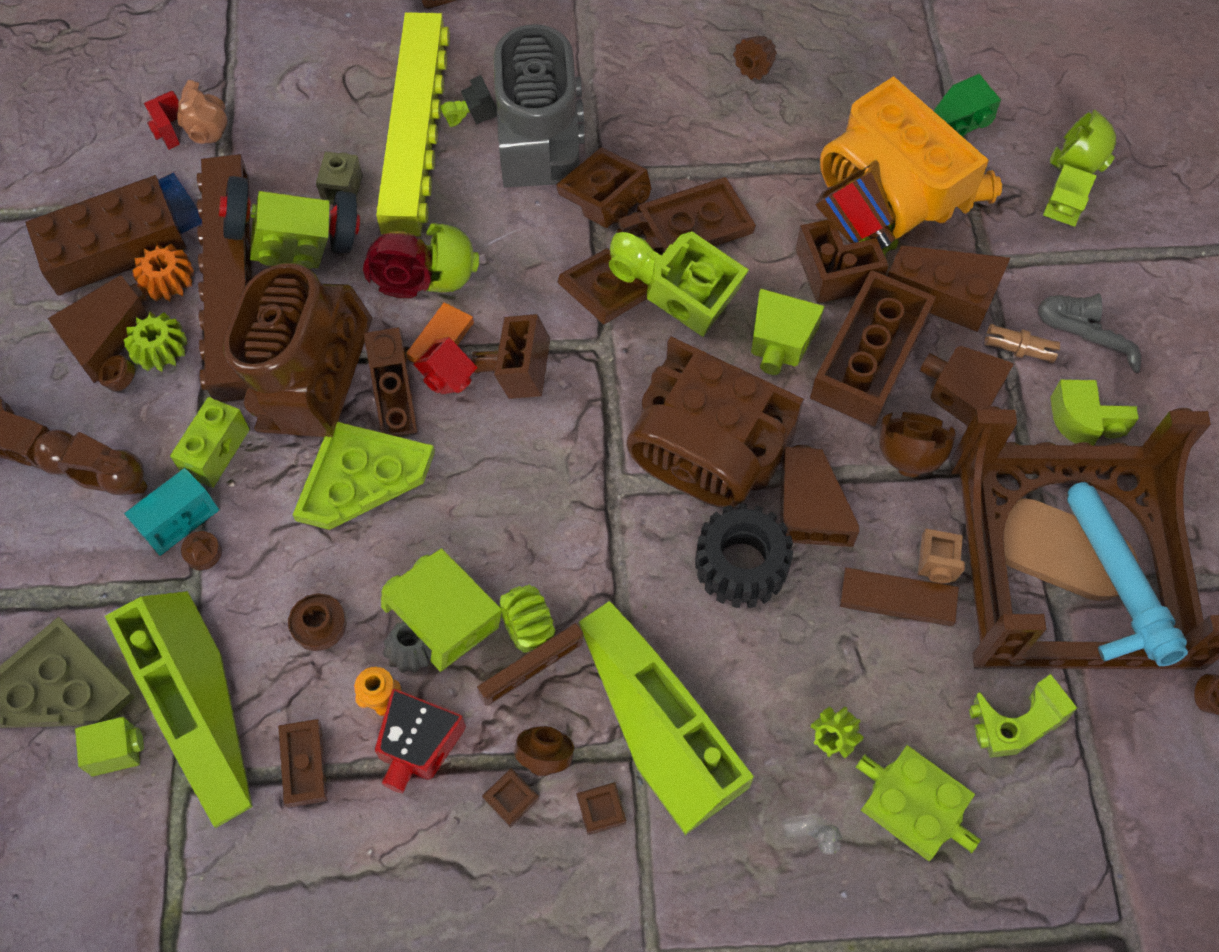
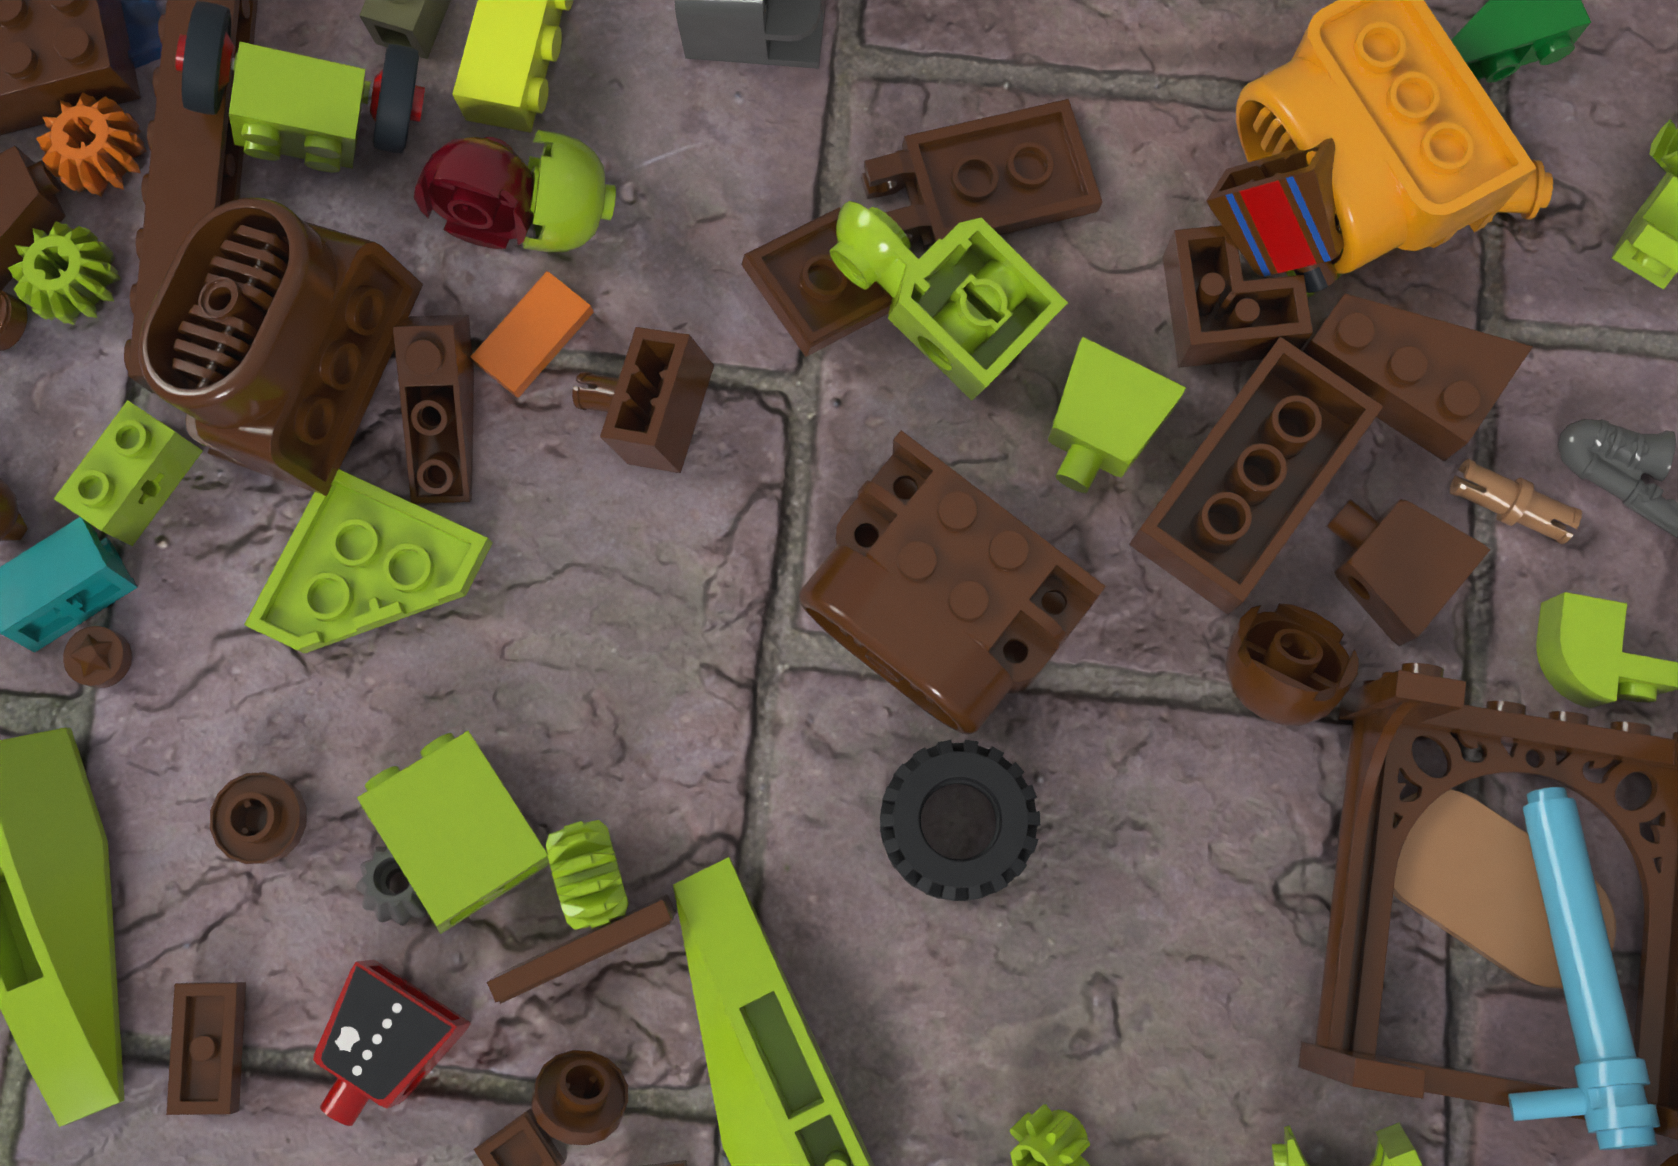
camera: 15 degrees right, 15 degrees up
light orange brick [354,666,402,716] -> none
red brick [413,337,478,394] -> none
reddish brown plate [556,147,652,228] -> none
reddish brown slope [780,445,859,547] -> none
reddish brown tile [839,567,959,627] -> none
medium nougat bracket [918,528,965,583] -> none

